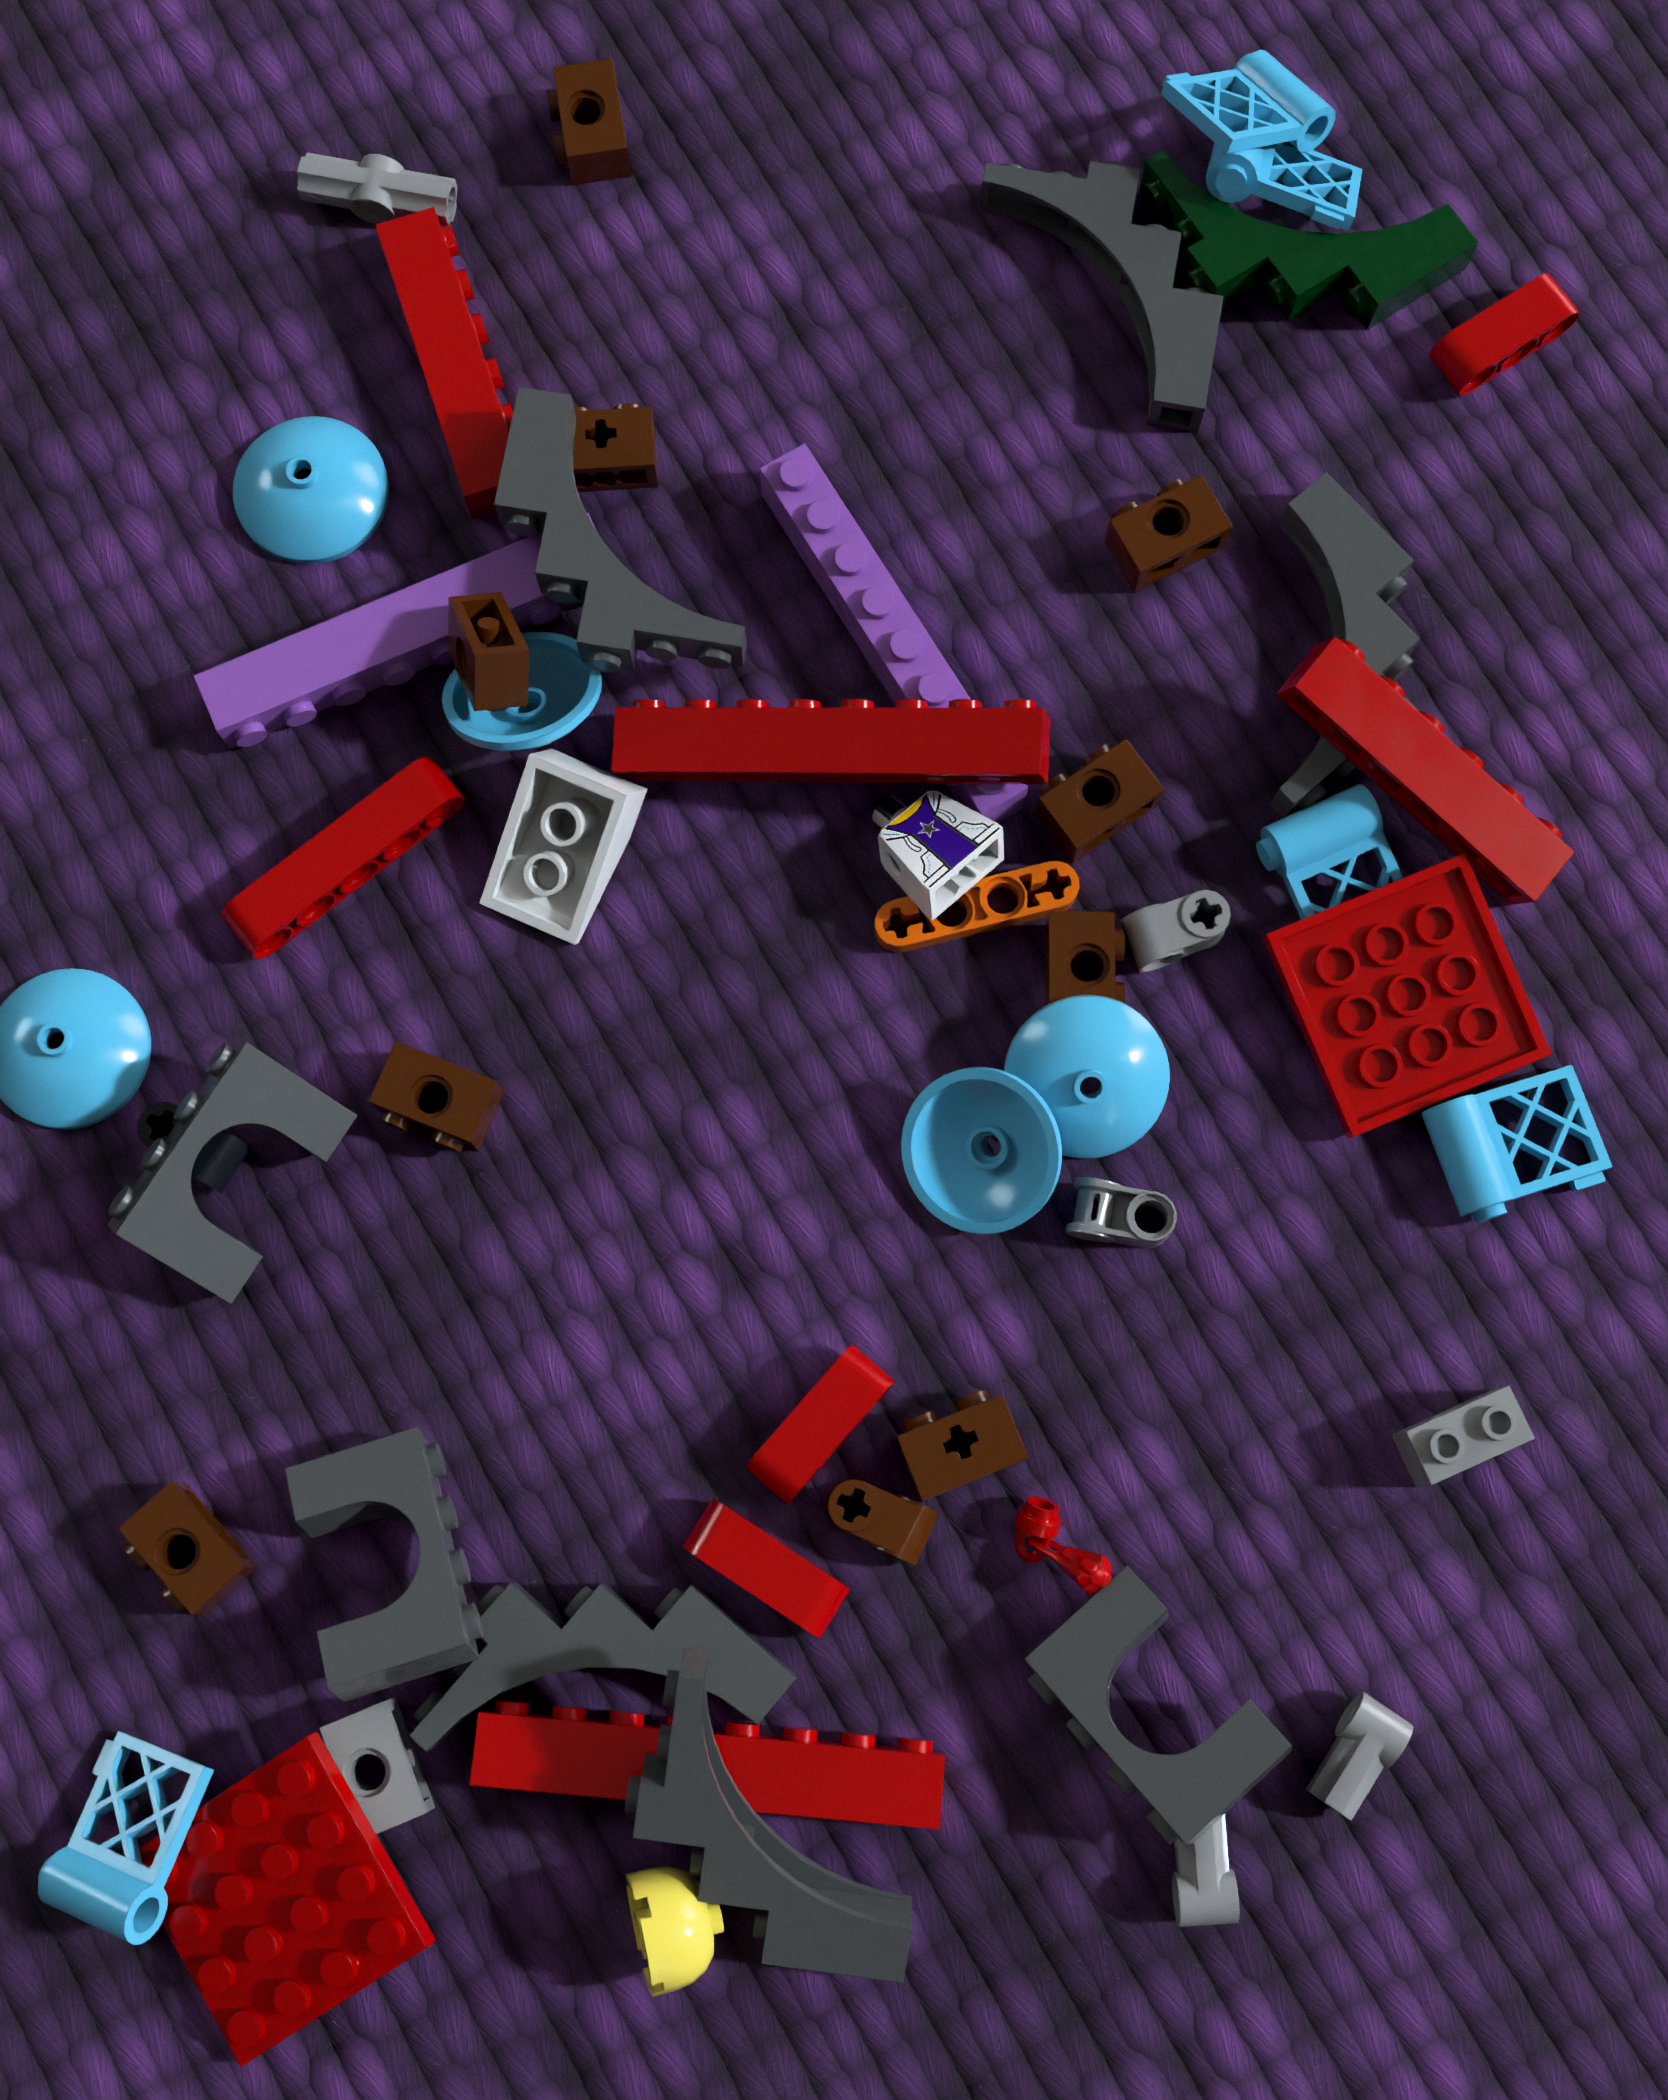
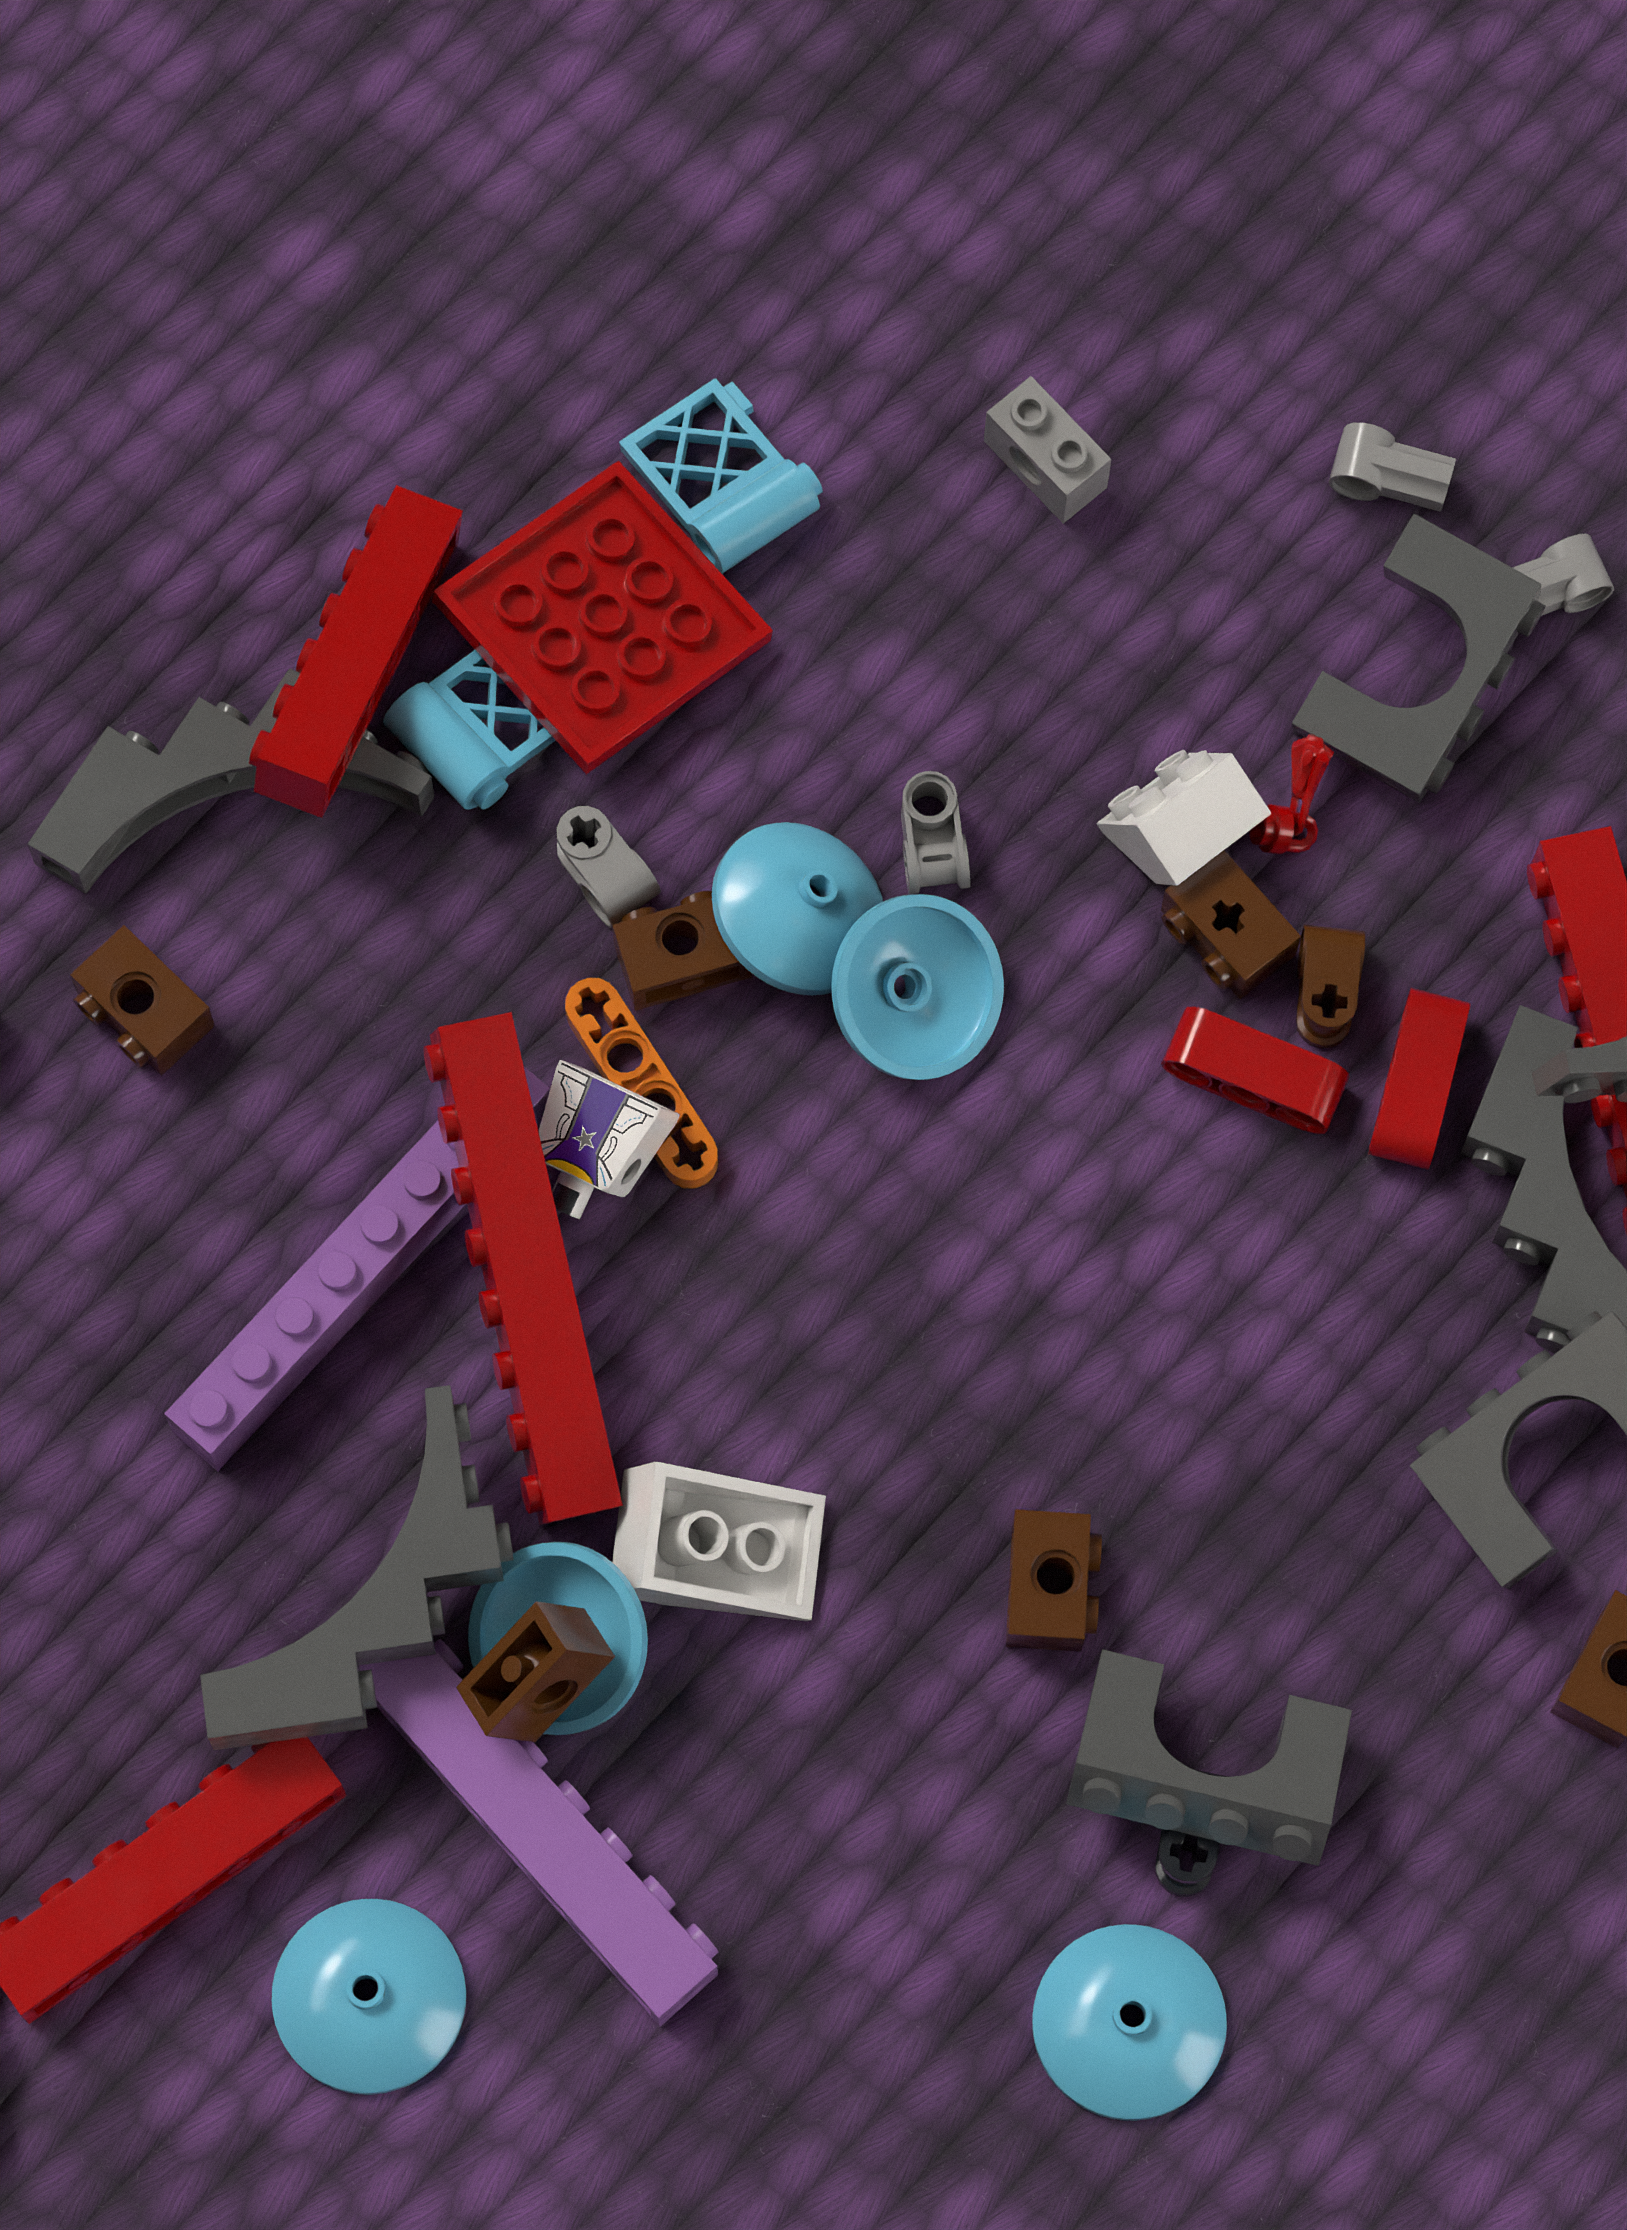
camera: 110 degrees left, 5 degrees down
red beam [221,756,464,959] -> none
reddish brown brick [573,403,659,492] -> none
reddish brown brick [1035,739,1165,864] -> none
none -> white slope [1096,750,1272,886]

